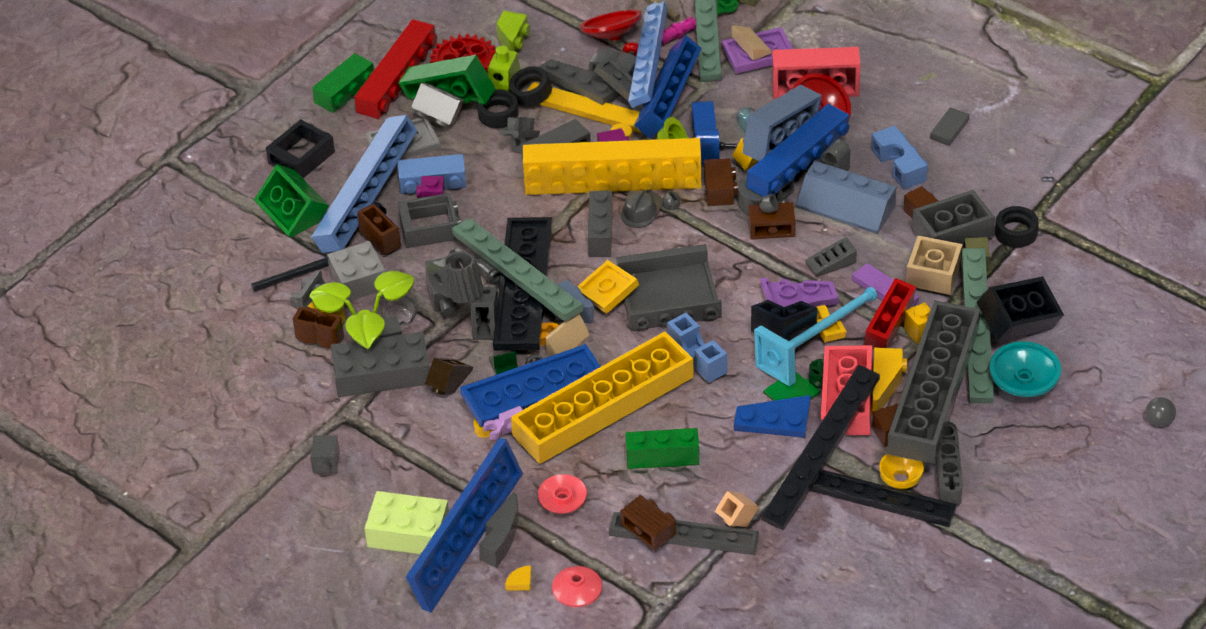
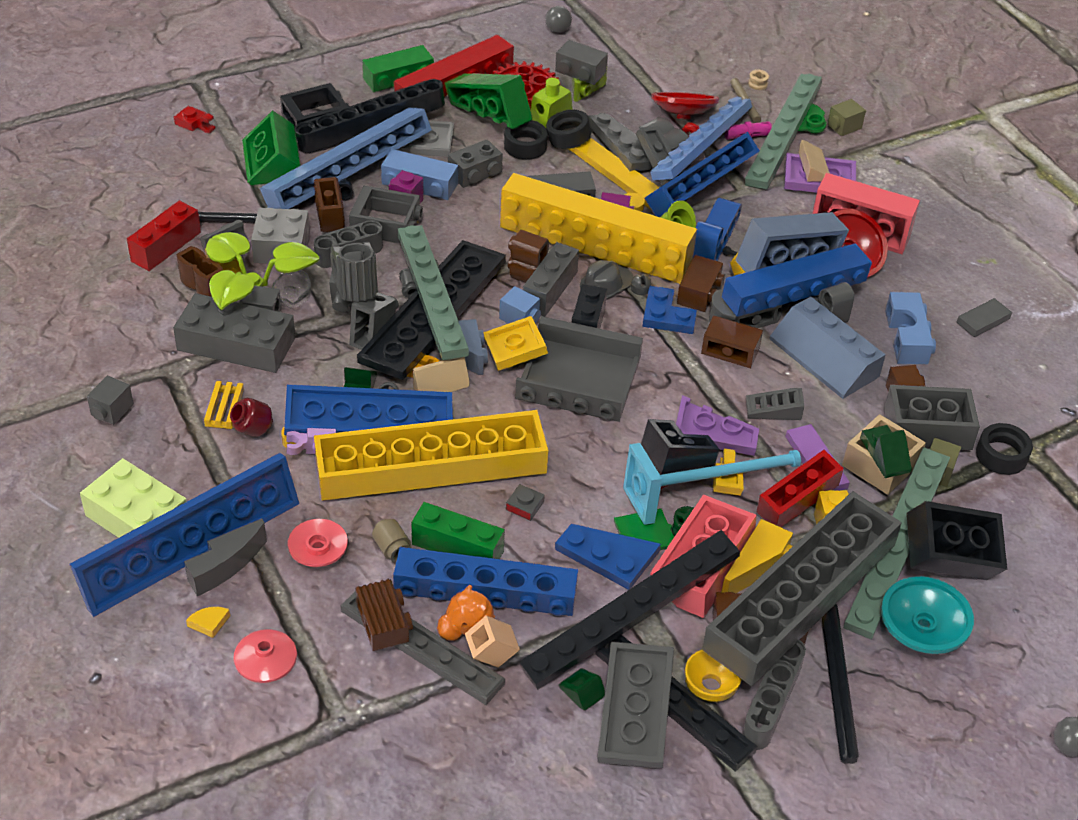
camera: 20 degrees right, 0 degrees up
brick [411,83,464,127] -> none
dark brown slope [425,358,473,395] -> none
dark grey hips [500,117,540,152] -> none
medium blue arch [667,313,727,383] -> none
dark grey hinge [759,194,778,213] -> none
none -> red brick [127,200,201,271]
none -> red plate [174,106,216,133]
none -> yellow tile [204,381,244,429]
none -> dark red head [230,397,273,437]
none -> black beam [295,79,445,153]
none -> dark grey beam [314,221,383,268]
none -> dark tan brick [372,519,411,563]
none -> blue brick [393,547,578,616]
none -> orange piece [437,585,495,641]
none -> dark grey brick [448,139,503,188]
none -> medium blue brick [499,286,541,324]
none -> dark grey plate [506,484,545,521]
none -> reddish brown brick [508,229,549,283]
none -> dark grey brick [555,40,608,85]
none -> dark green slope [558,668,605,711]
none -> black brick [572,284,607,329]
none -> dark grey plate [597,642,674,769]
none -> blue plate [642,286,697,334]
none -> black axle [822,604,859,764]
none -> dark green slope [860,425,912,478]

